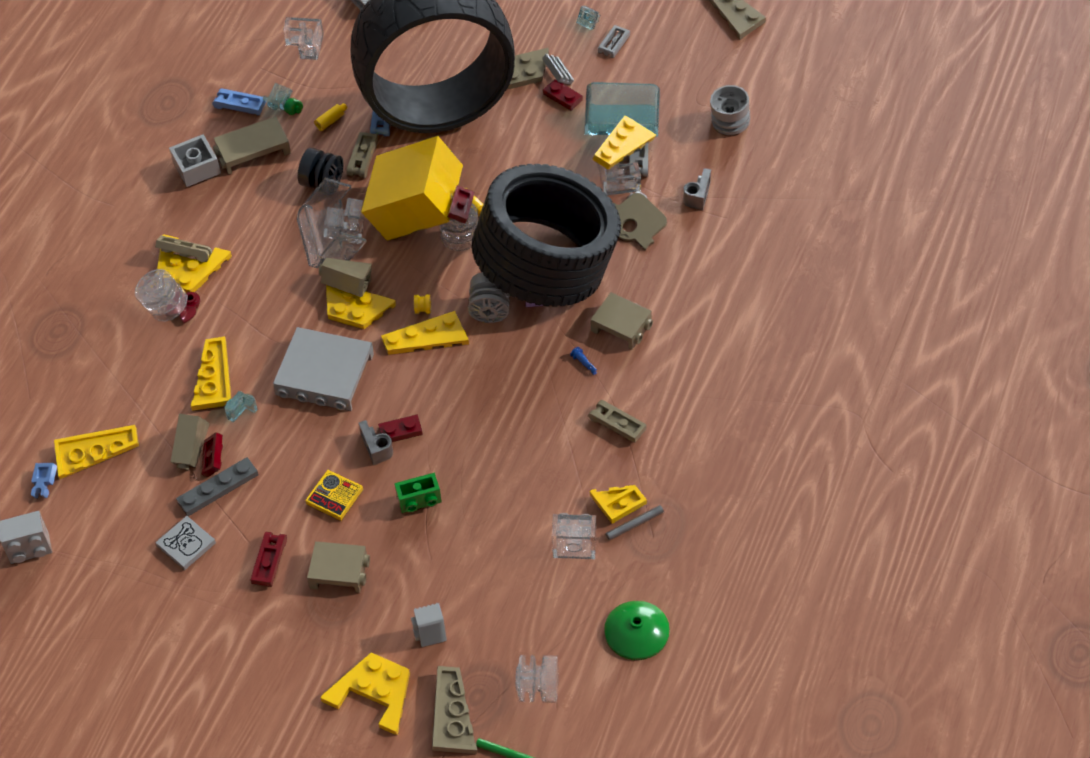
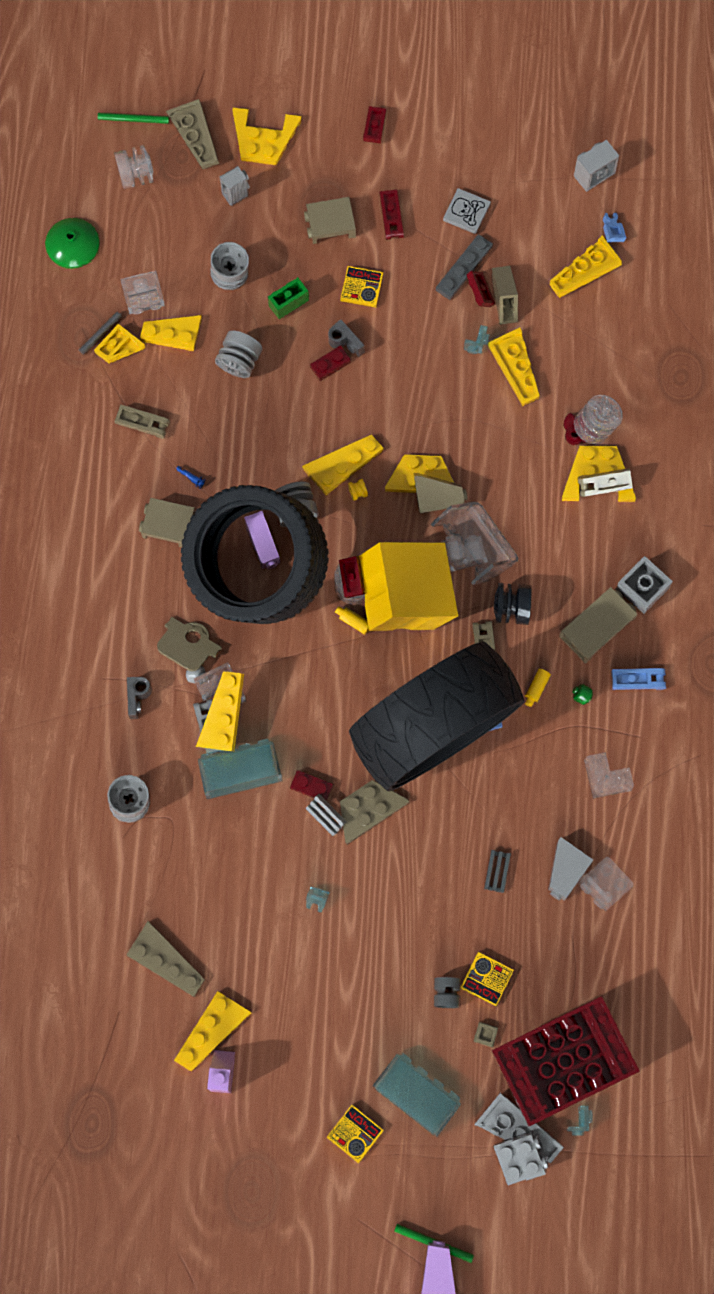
camera: 160 degrees right, 20 degrees up
clear light blue bracket [263,83,293,110] -> none
light grey panel [273,327,374,411] -> none
light grey tile [598,25,630,58] -> none
none -> yellow wing [140,315,202,351]
none -> light grey wheel [211,242,249,290]
none -> light grey wheel [215,331,263,378]
none -> dark red plate [363,106,387,144]

